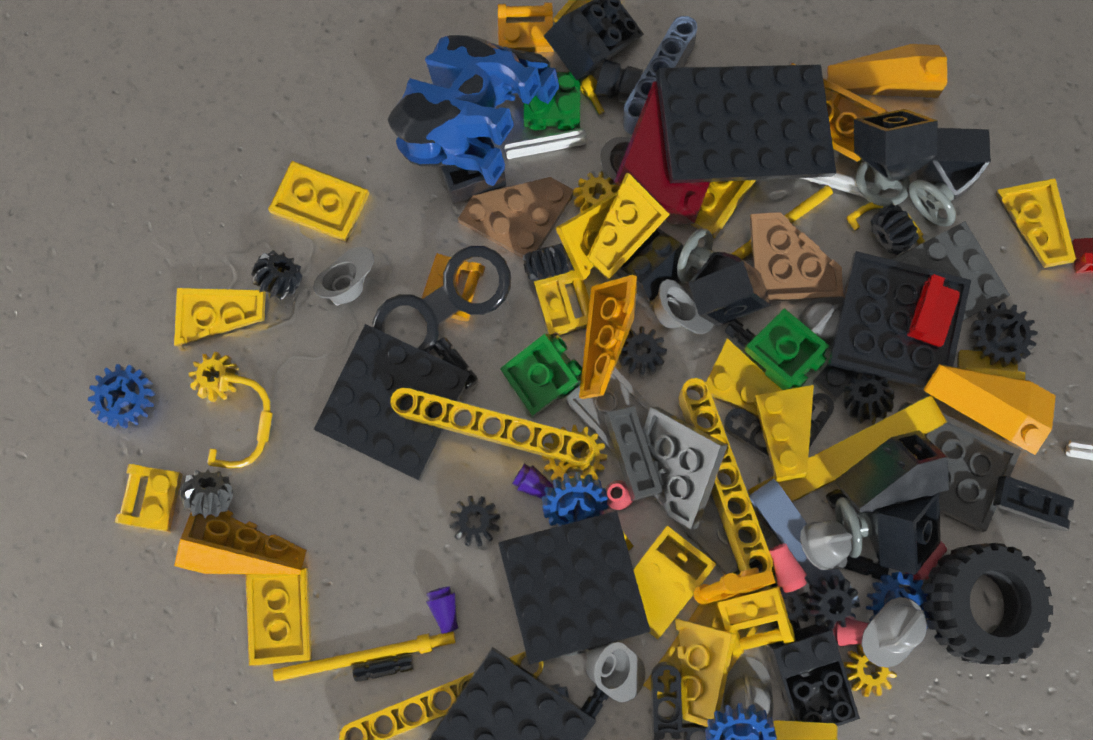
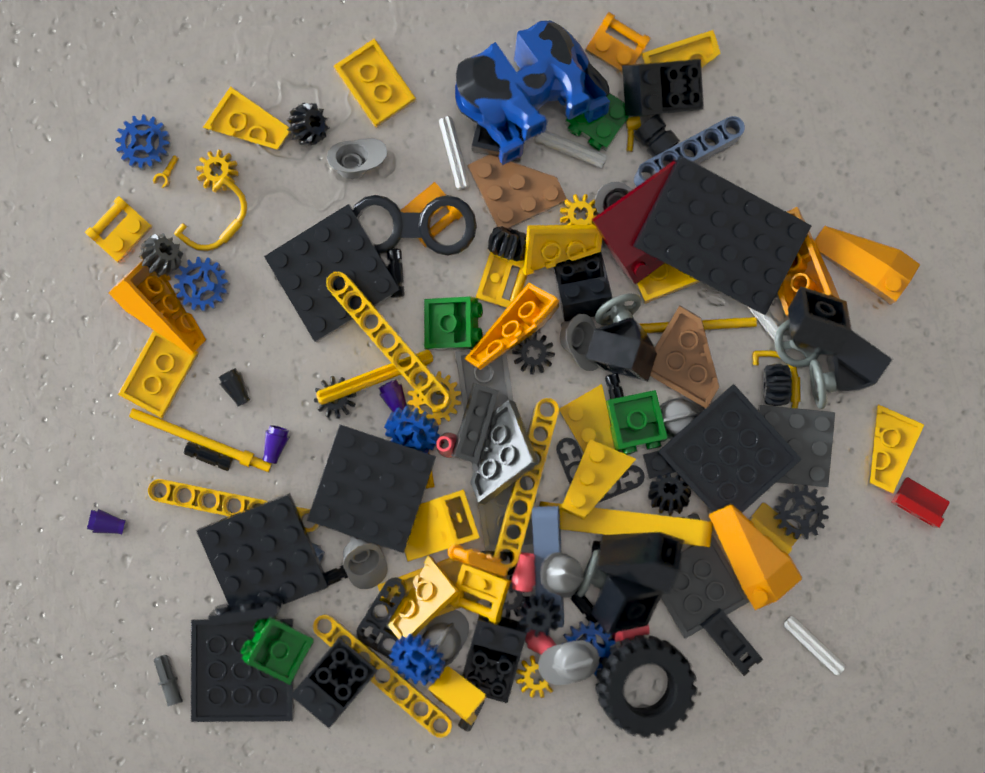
camera: 30 degrees right, 10 degrees up
yellow wing [587,173,670,279] -> none
red panel [907,274,960,347] -> none
none -> yellow hand [153,155,179,188]
none -> blue gear [174,257,229,312]
none -> black cone [218,368,251,407]
none -> yellow axle [316,350,434,405]
none -> white axle [439,117,469,190]

